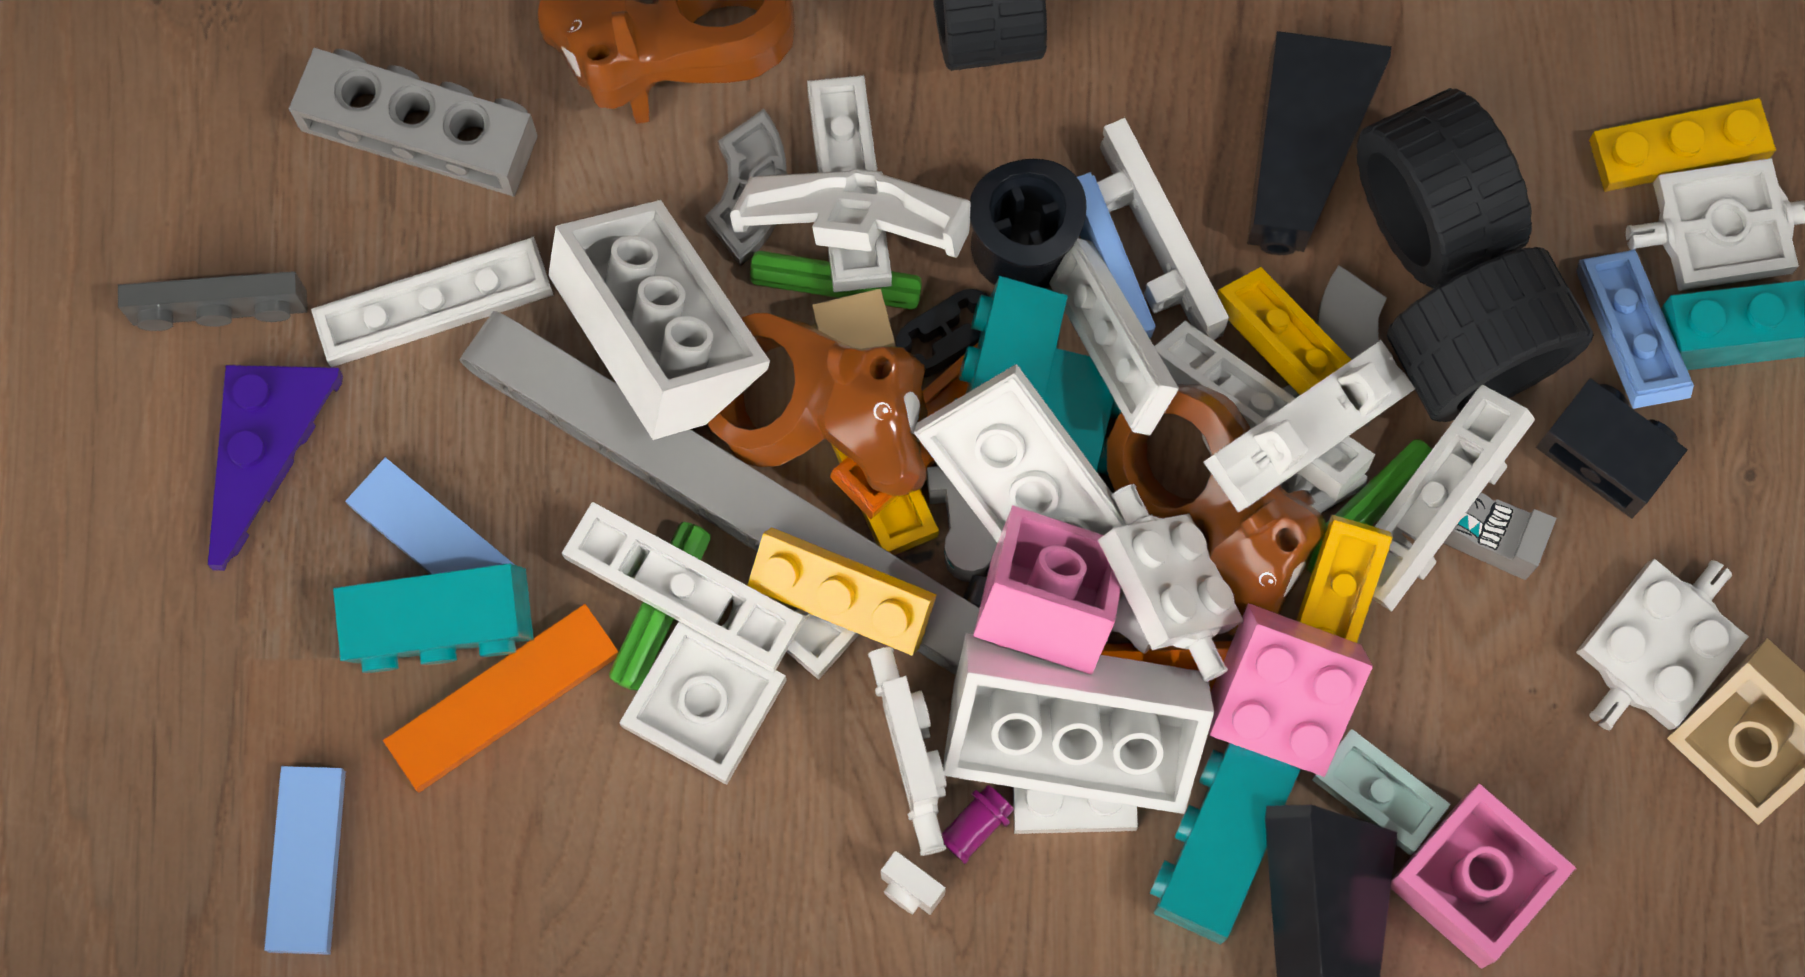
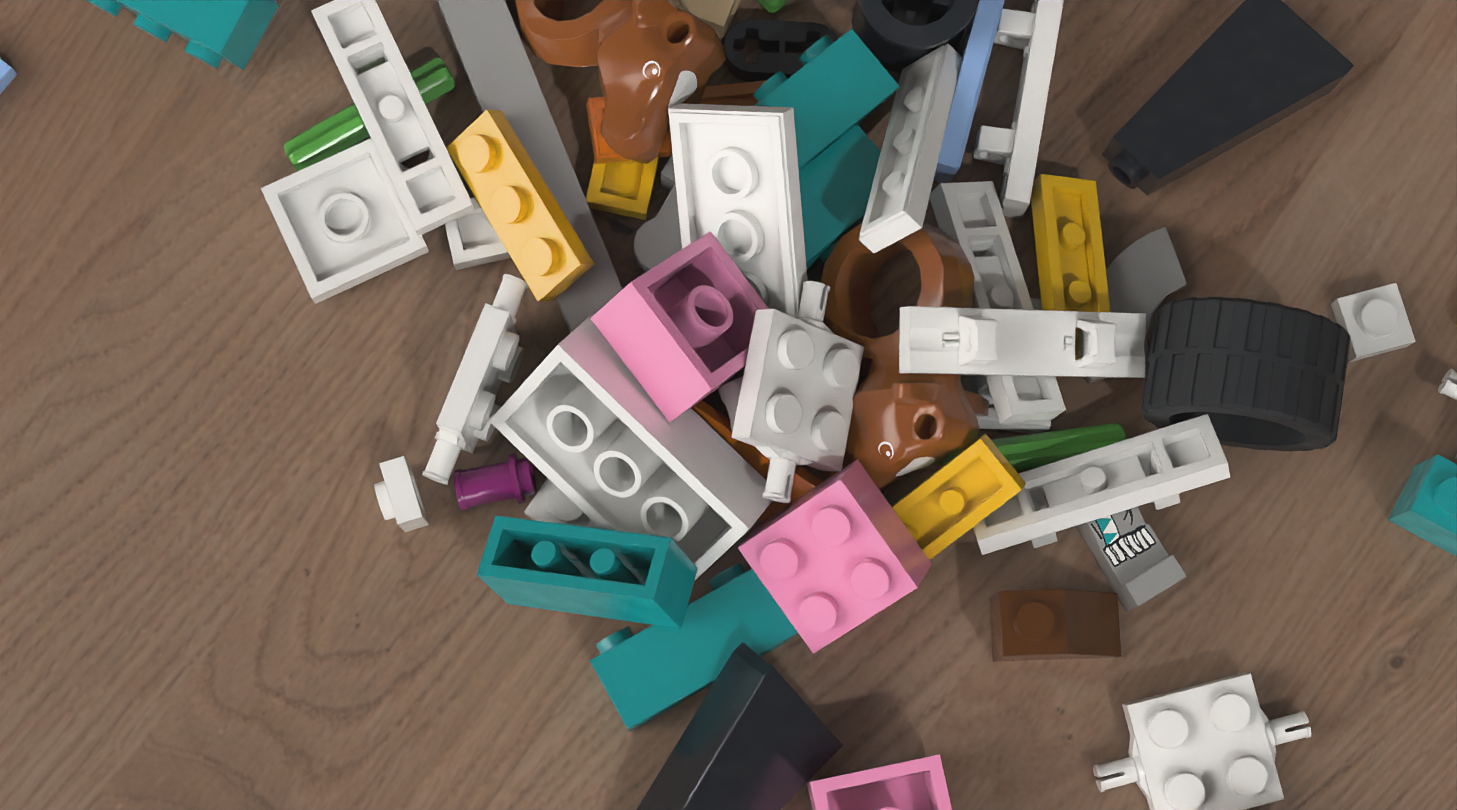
camera: 30 degrees right, 5 degrees up
orange tile [383,604,619,793] -> none
light aqua plate [1312,729,1451,856] -> none
black tyre [1356,88,1532,288] -> none
black brick [1536,378,1688,519] -> none
light blue tile [1577,250,1694,409] -> none
none -> teal brick [477,515,698,629]
none -> reddish brown slope [989,589,1121,662]
none -> white plate [1331,283,1416,362]

